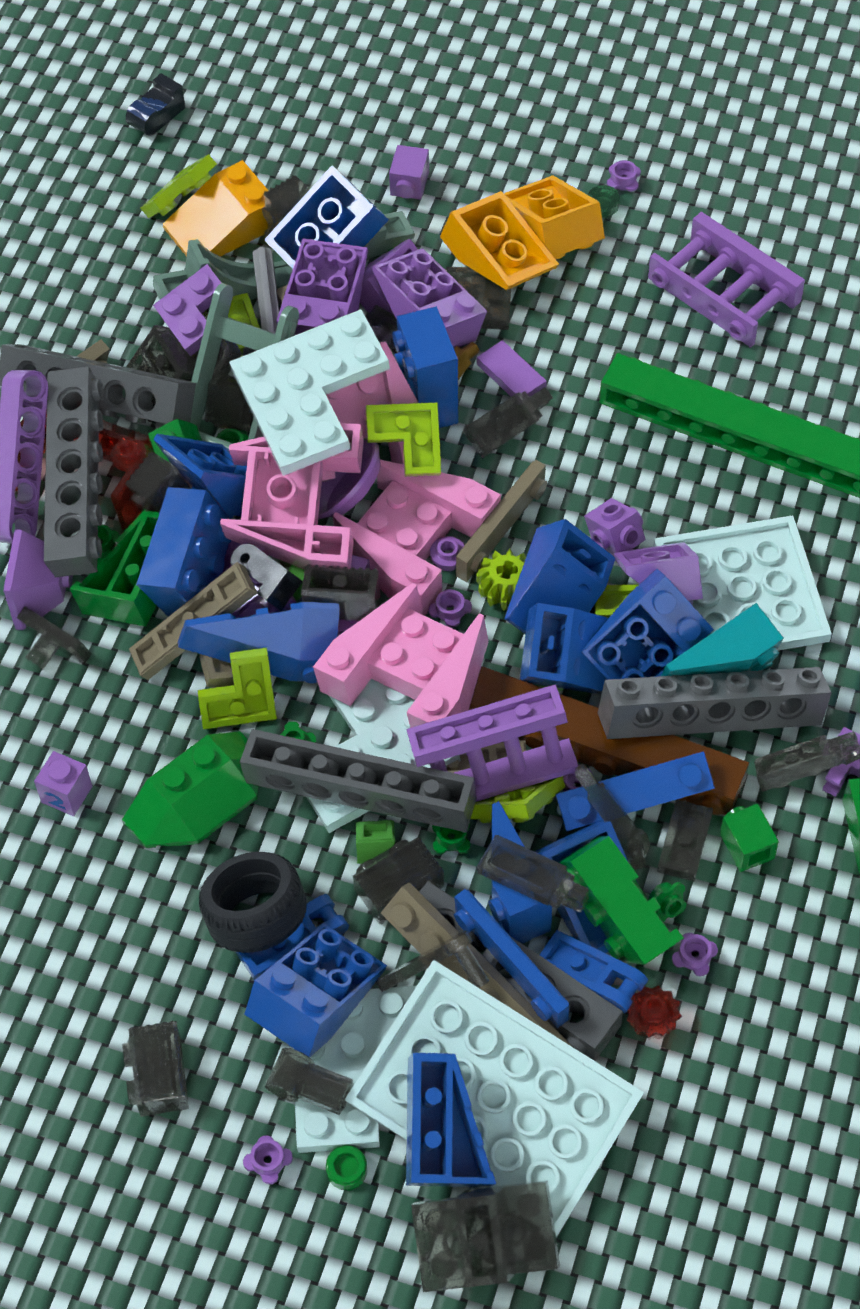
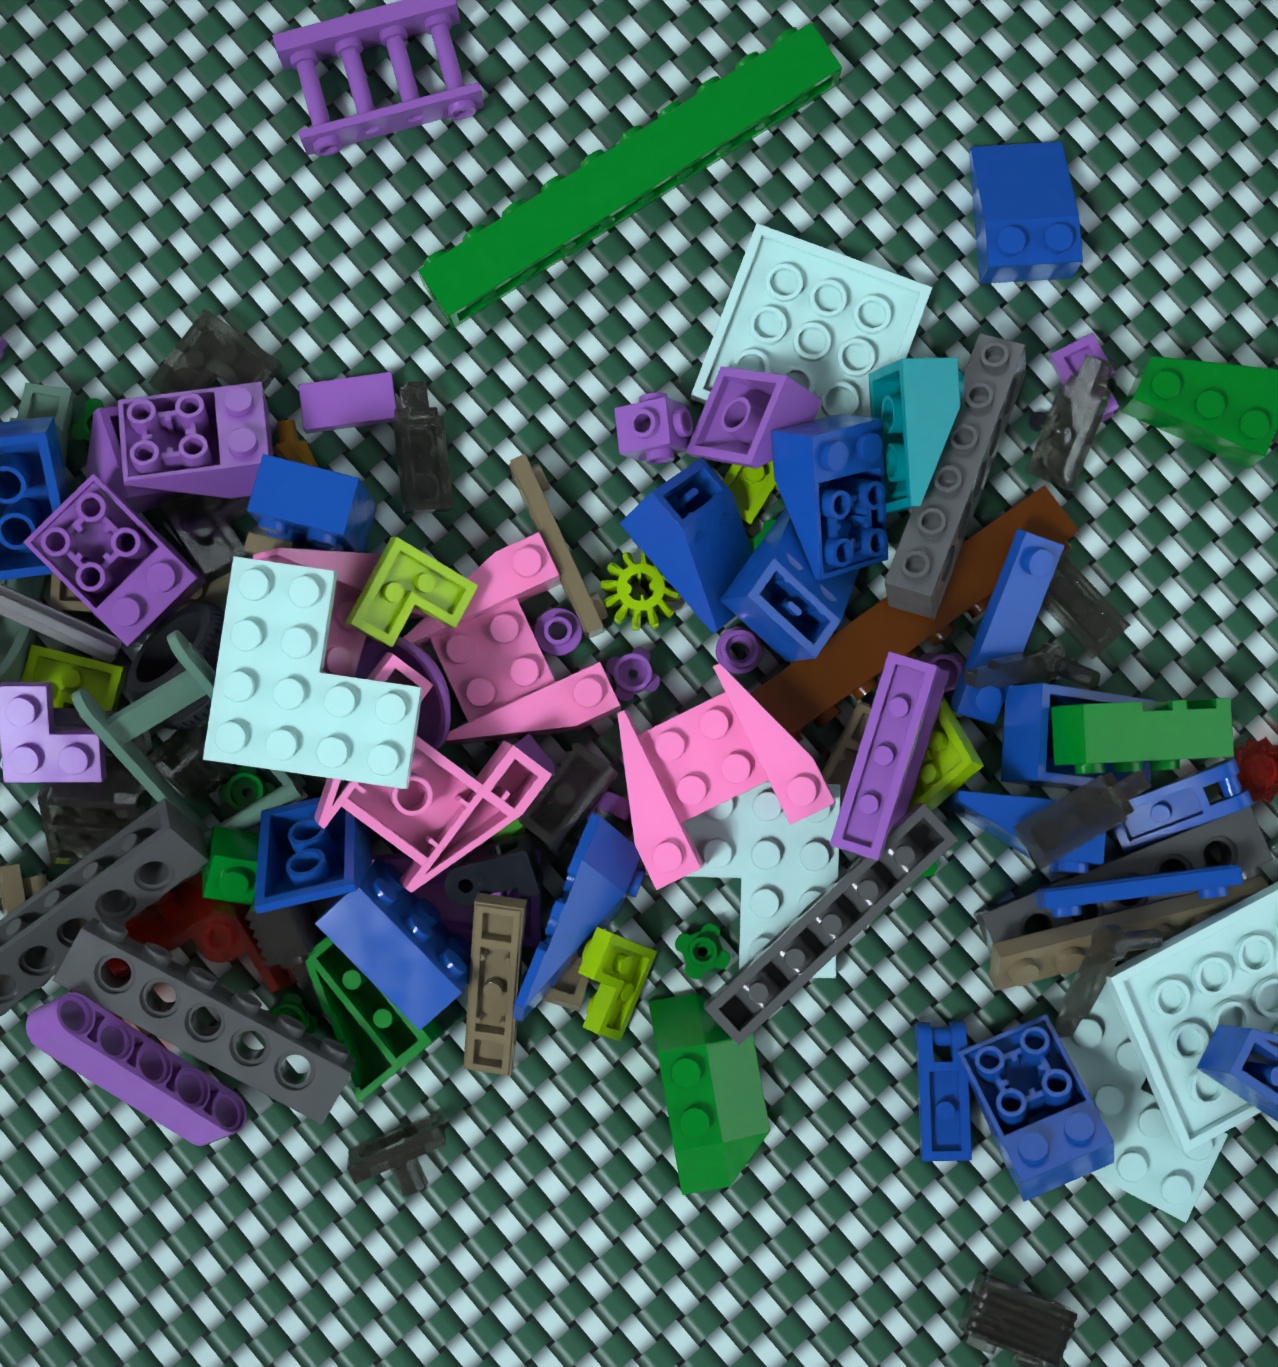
camera: 60 degrees left, 25 degrees up
medium lavender slope [3,530,73,630] -> none
medium lavender brick [34,751,93,816] -> none
black tyre [199,852,307,953] -> none
medium lavender plate [243,1136,293,1184] -> none
clear smoke piece [265,1047,354,1115] -> none
green tile [326,1146,367,1190] -> none
clear smoke brick [353,837,444,924] -> none
bright green slope [356,820,395,864] -> none
light orange slope [440,191,559,290] -> none
light orange slope [504,175,605,260] -> none
clear green tile [588,185,620,217] -> none
medium lavender plate [607,160,641,192] -> none
green plate [648,882,687,922] -> none
medium lavender plate [672,933,718,976] -> none
green brick [720,803,779,872] -> none
none -> medium lavender plate [716,627,763,675]

